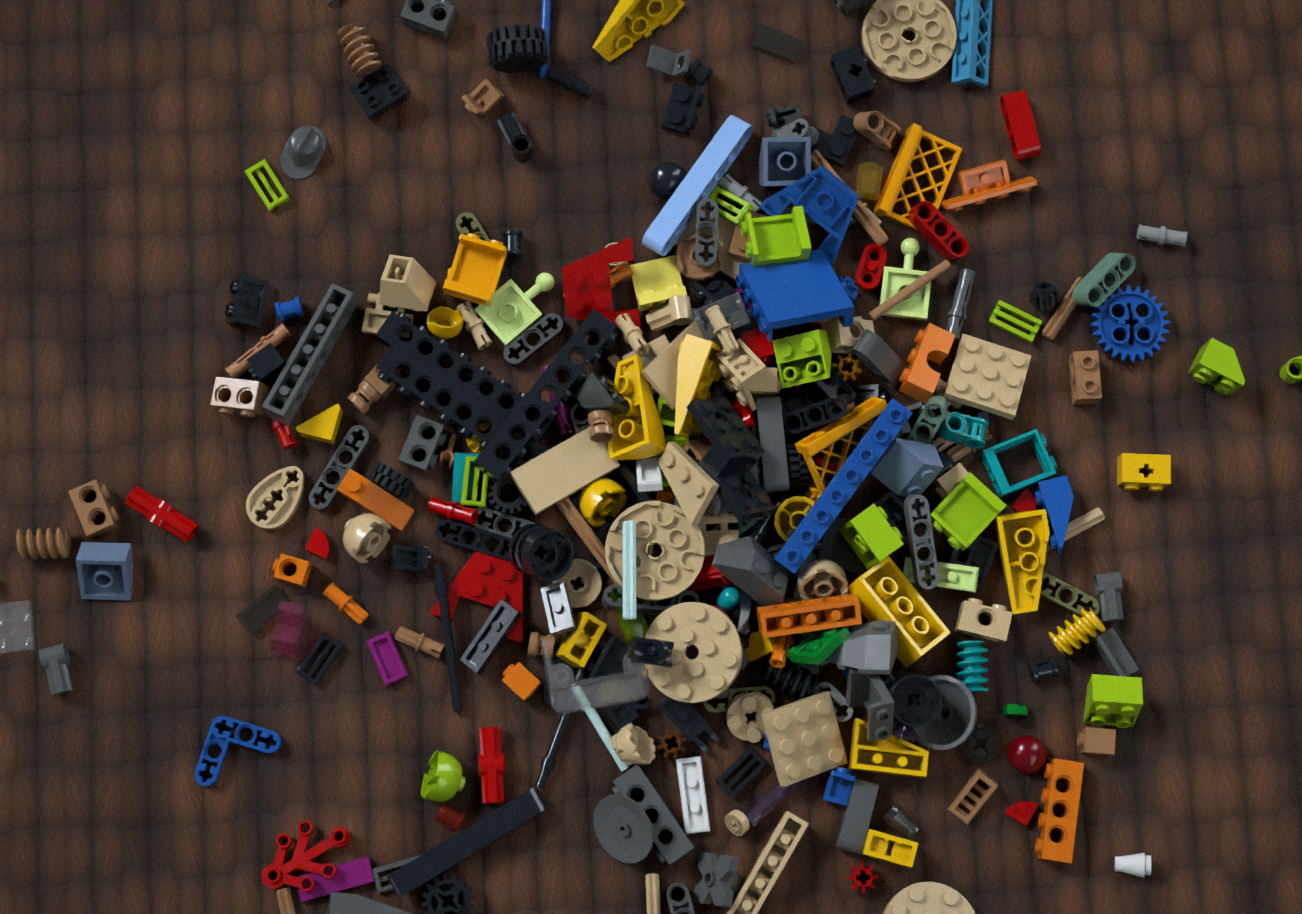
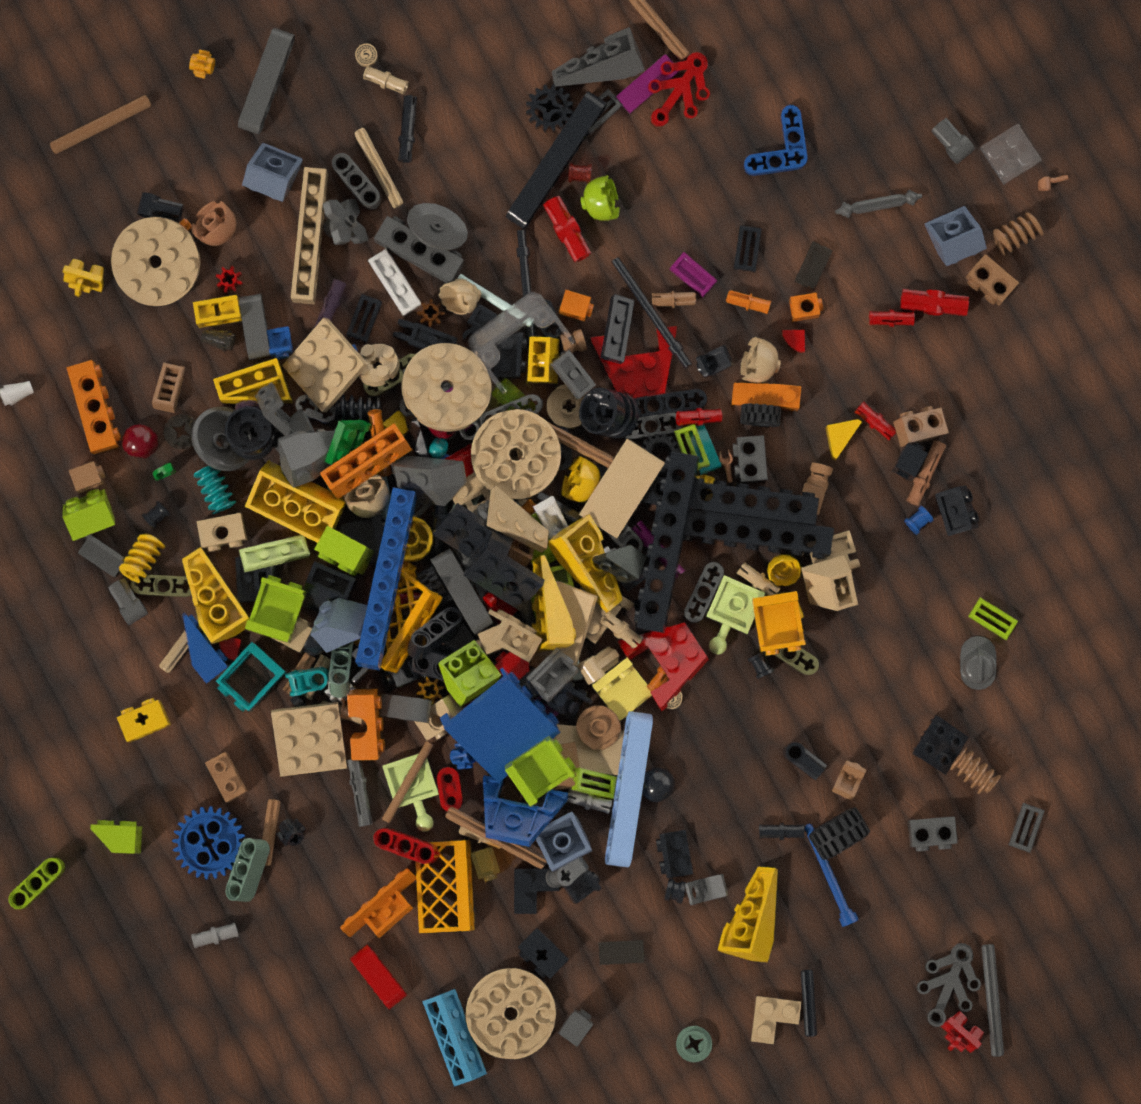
camera: 160 degrees right, 5 degrees up
tan piece [246,466,305,530] -> none
dark grey brick [262,283,358,427] -> none
clear pink brick [271,601,306,658] -> none
dark grey beam [309,425,370,511] -> none
medium nougat wheel [588,410,614,443] -> none
light aqua axle [623,520,636,620] -> none
black hips [627,637,674,667] -> none
dark grey beam [695,198,719,269] -> none
tan axle [705,305,739,354] -> none
tan tile [725,810,750,836] -> none
medium nougat piece [853,111,901,151] -> none
dark grey beam [904,494,939,589] -> none
lime tile [988,300,1042,343] -> none
red tile [1004,801,1039,826] -> none
none -> dark grey wheel [835,190,922,218]
none -> red pin [869,309,914,327]

